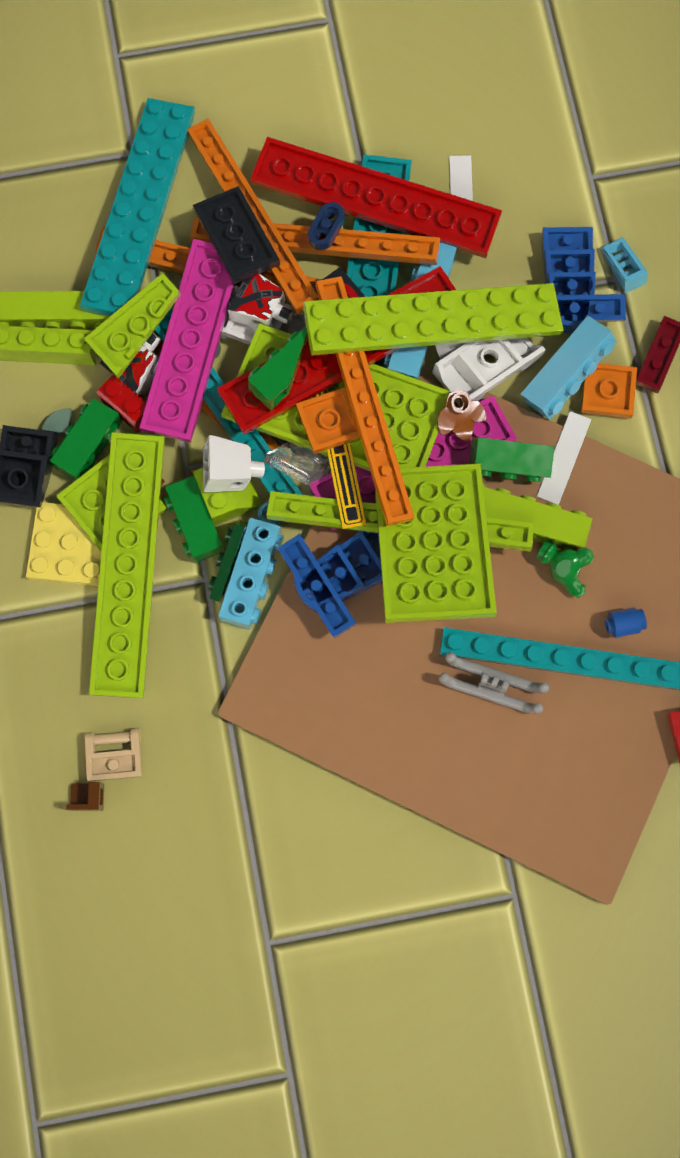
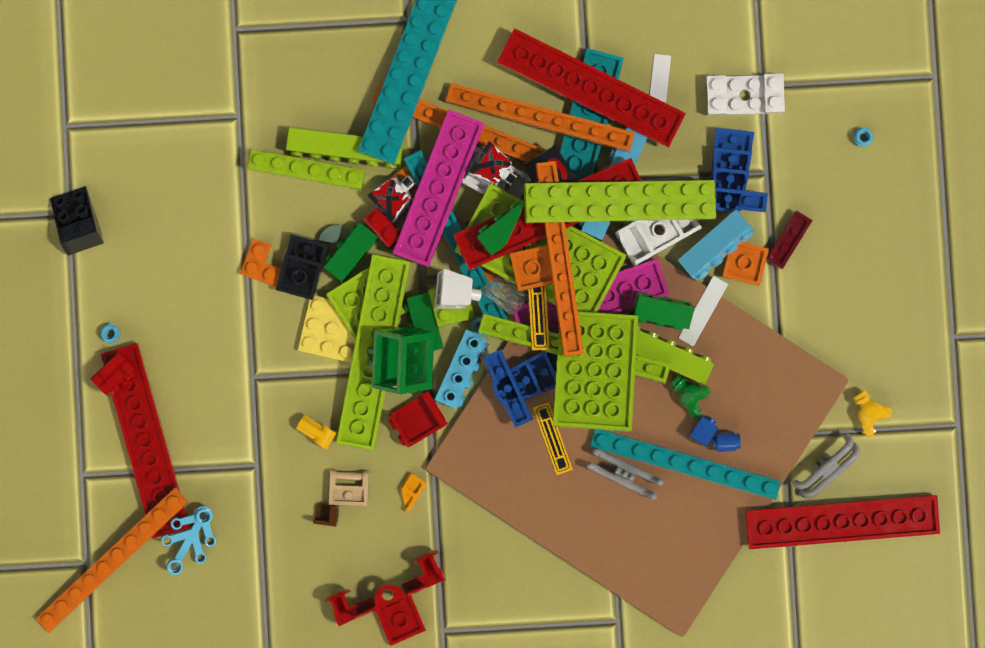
camera: 10 degrees right, 10 degrees up
lime wing [84,273,181,379] -> none
orange plate [187,118,319,315] -> none
black tile [193,186,280,285] -> none
dark green wing [207,520,248,602] -> none
dark blue plate [308,202,345,250] -> none
dark orange plate [437,390,486,441] -> none
medium azure slope [601,237,648,293] -> none
none -> yellow piece [296,415,337,450]
none -> red piece [324,550,446,646]
none -> green piece [367,326,435,395]
none -> red panel [388,391,448,448]
none -> light orange tile [401,473,427,513]
none -> sticker [533,402,573,475]
none -> blue brick [688,416,719,447]
none -> white piece [705,73,785,116]

